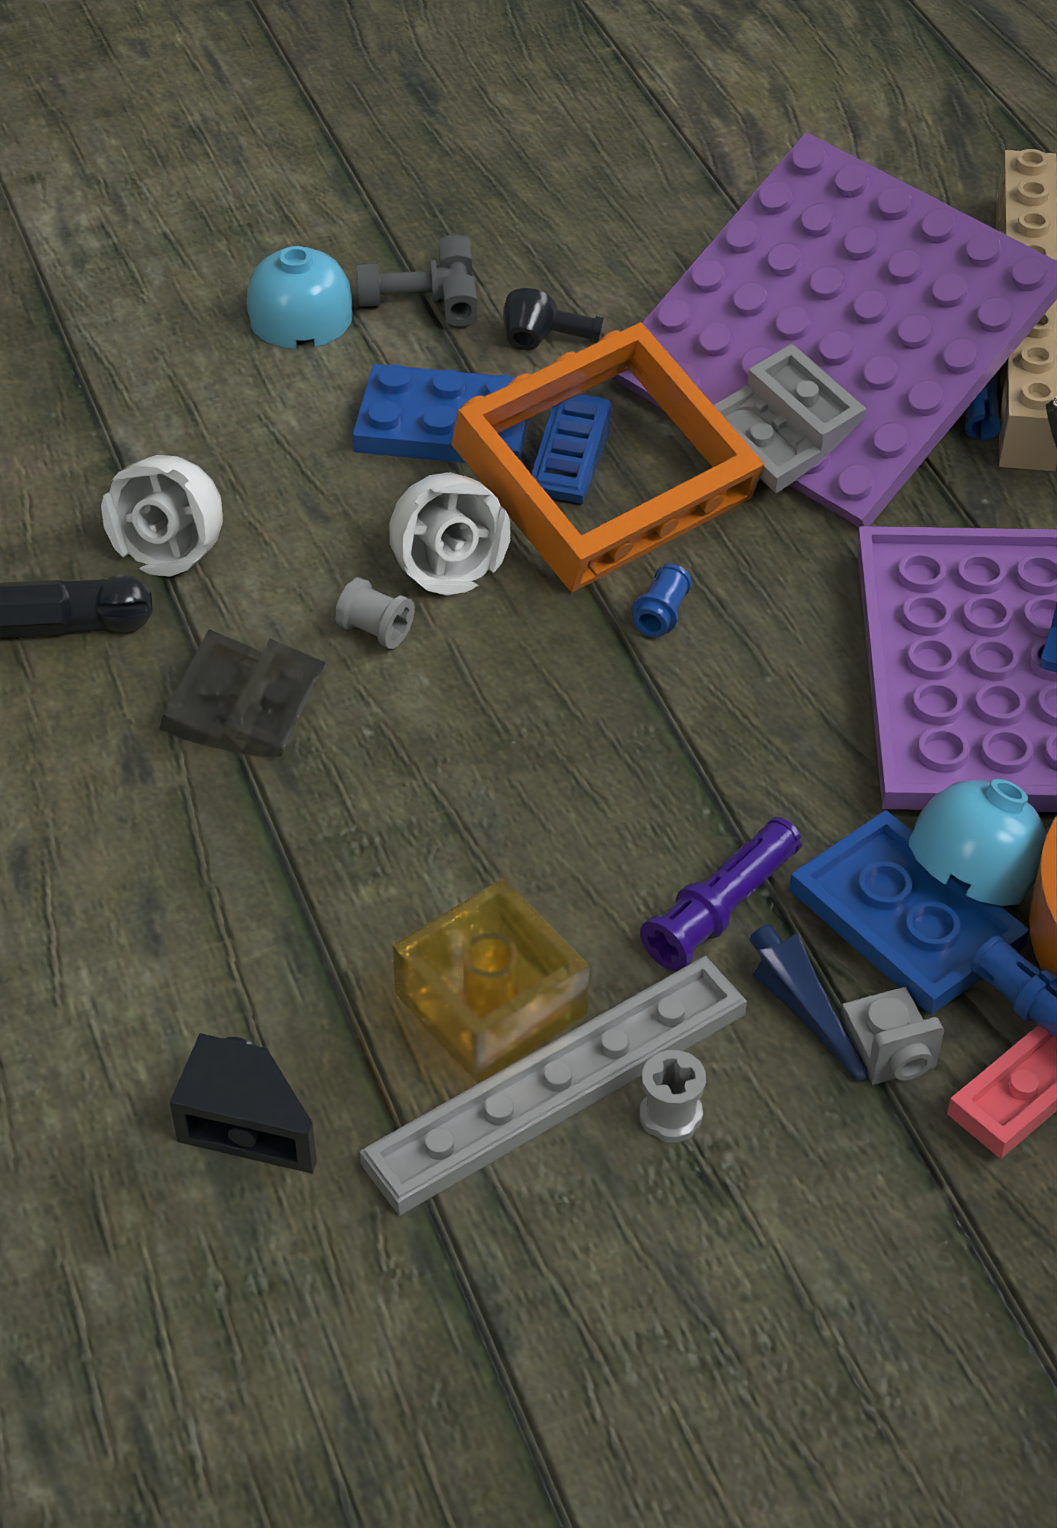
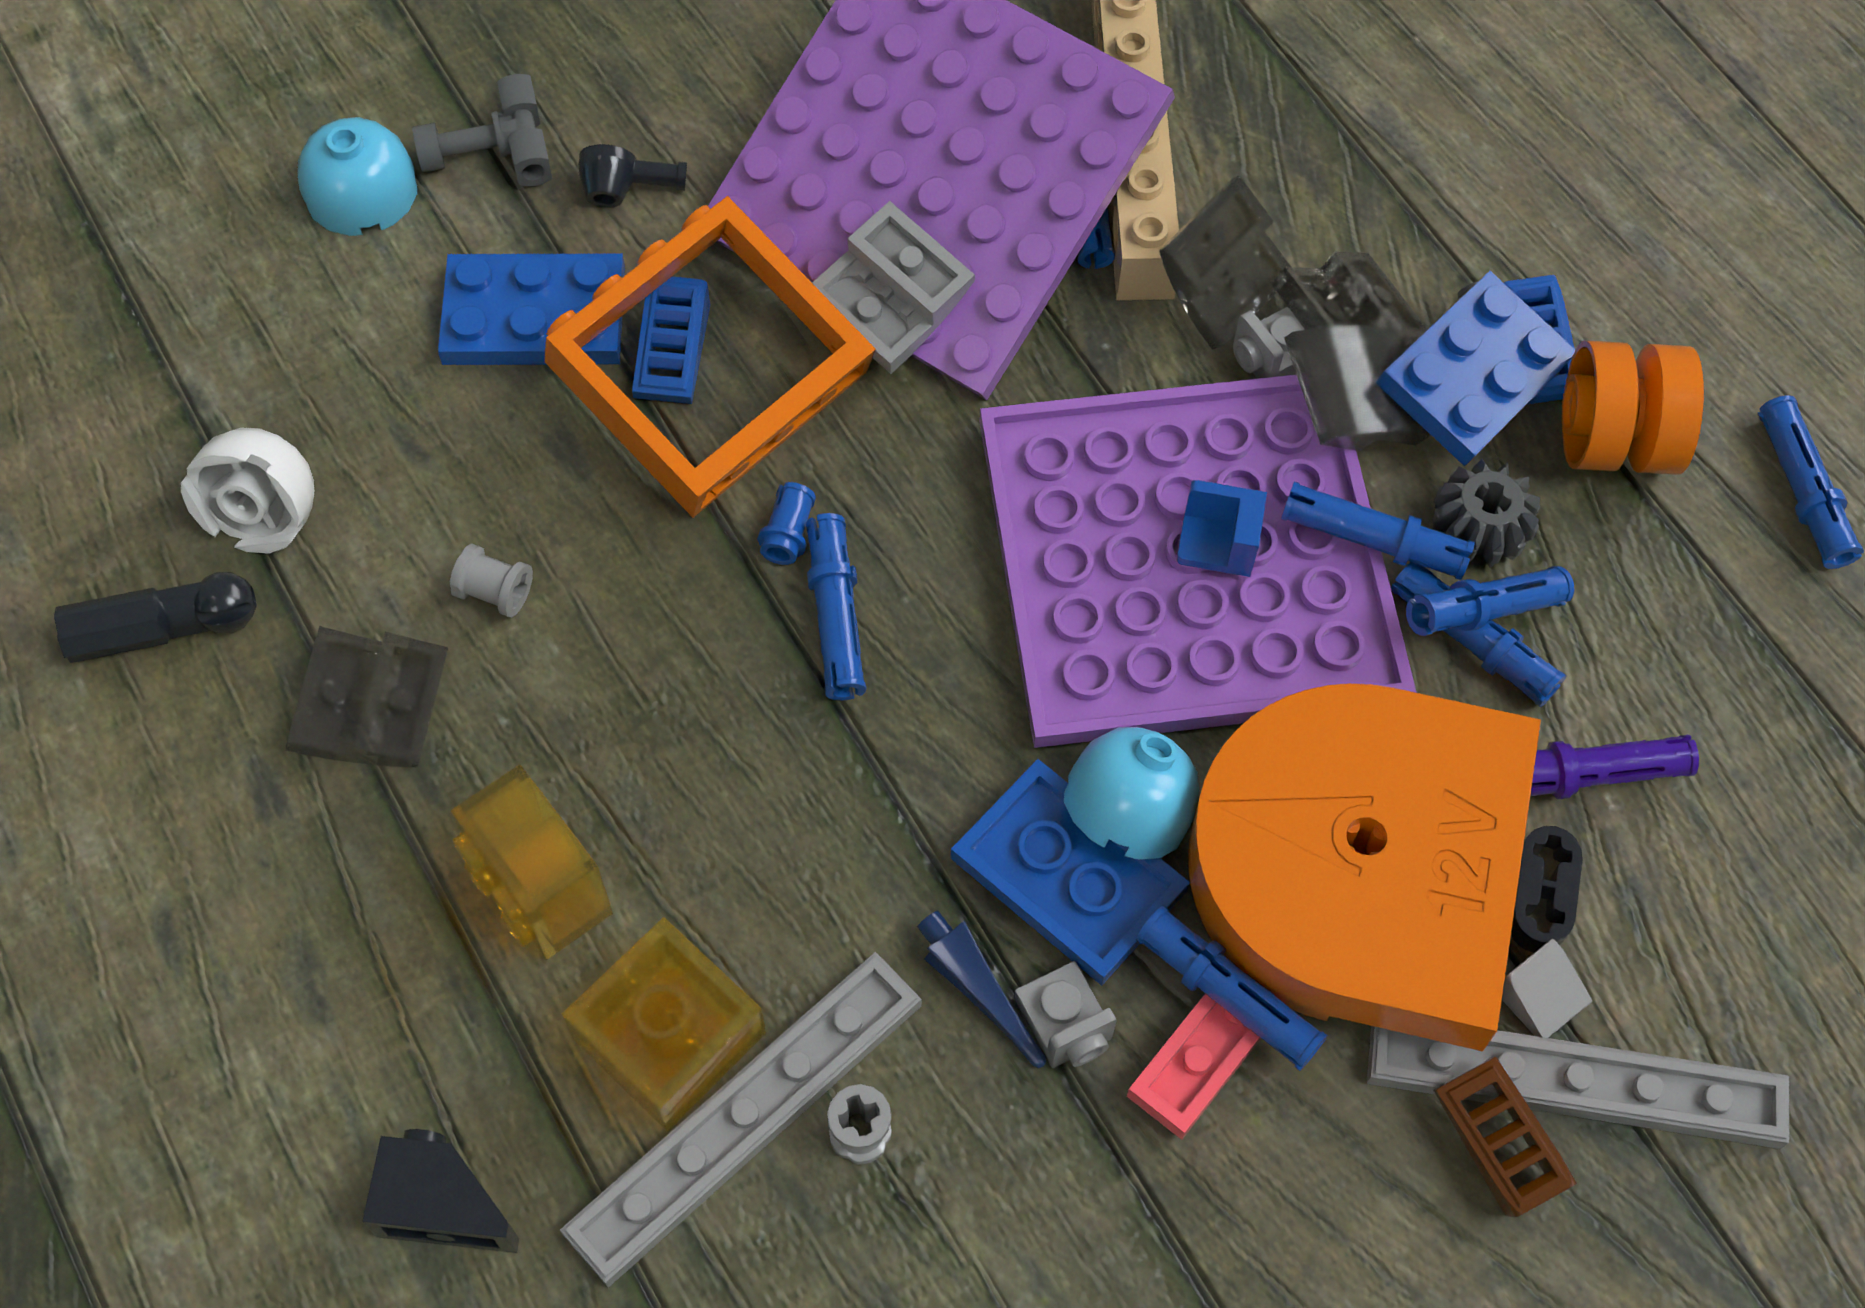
camera: 10 degrees left, 15 degrees up
white cylinder [389,472,510,595] -> none
dark purple pin [640,817,802,971] -> none
none -> clear yellow brick [450,764,613,960]
none -> blue pin [806,513,866,700]

